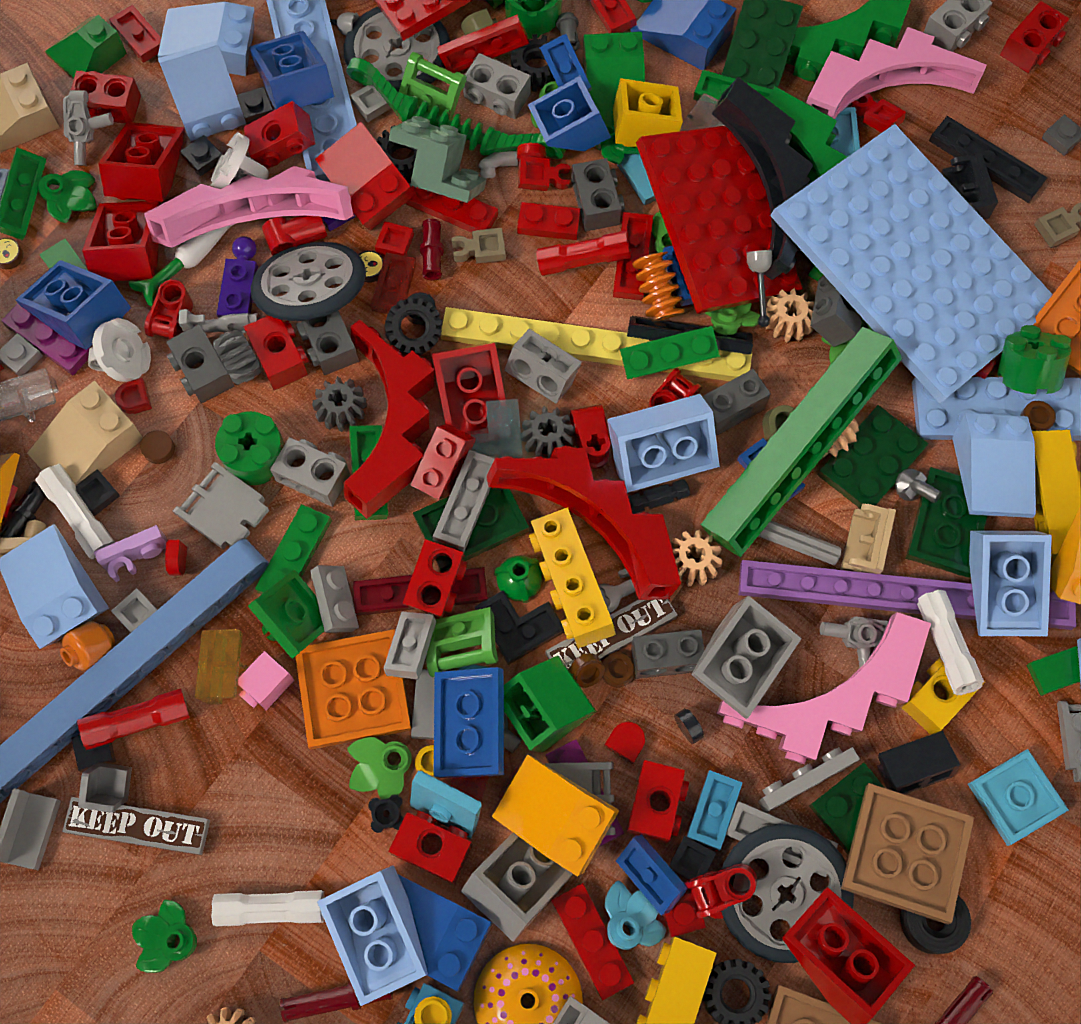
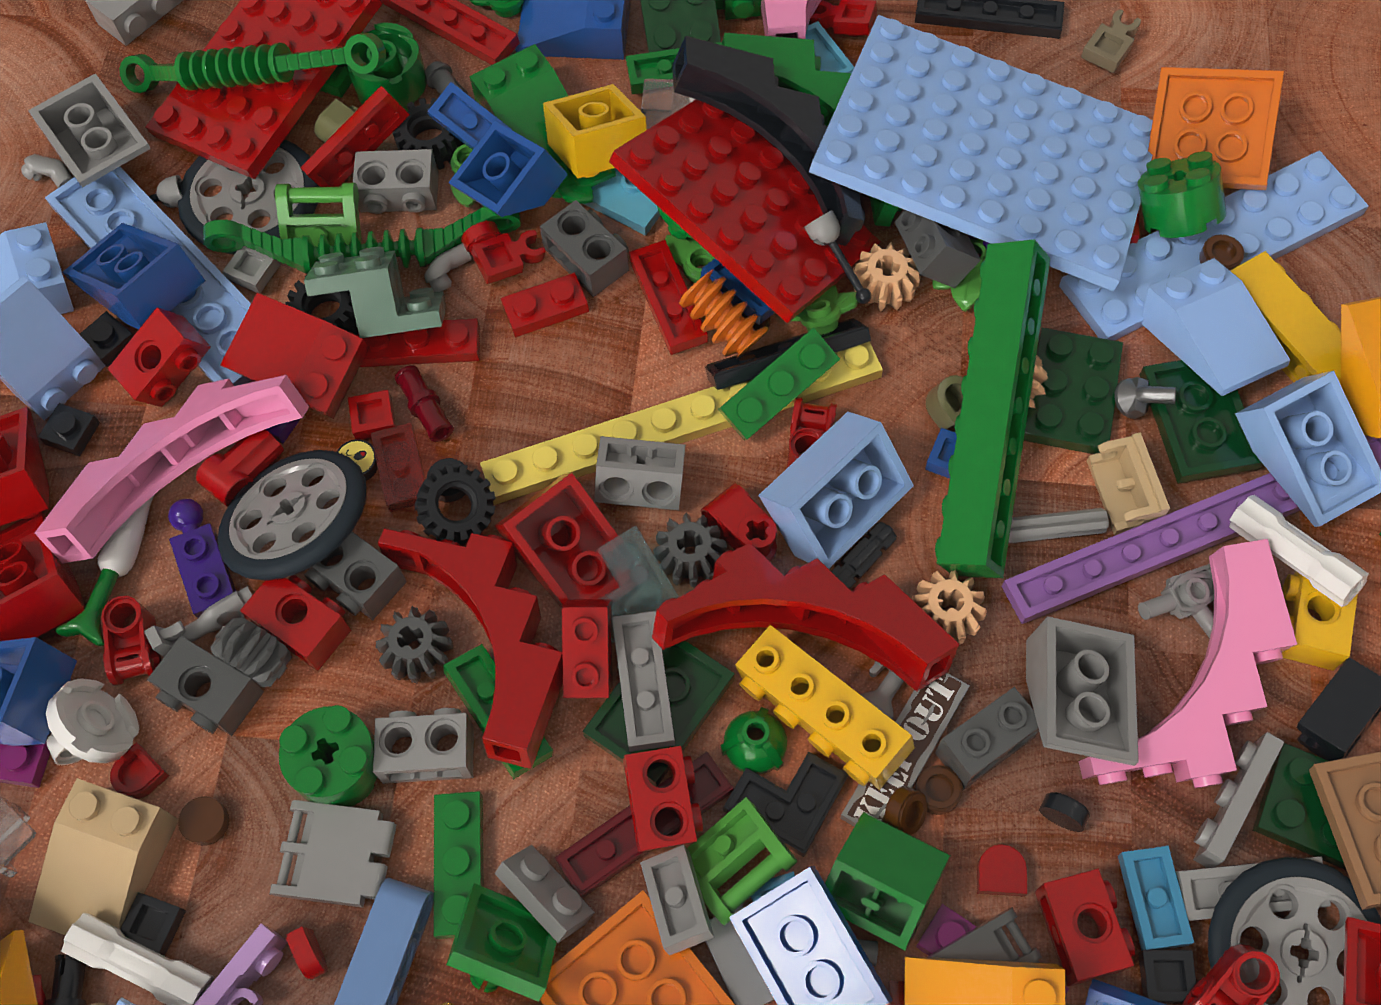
camera: 25 degrees left, 5 degrees down
white tile [211,132,269,189] -> none
dark tan plate [451,228,506,264] -> none
red axle [536,230,632,276] -> none
dark grey brick [702,369,771,436] -> none
black hinge [941,151,998,219] -> none

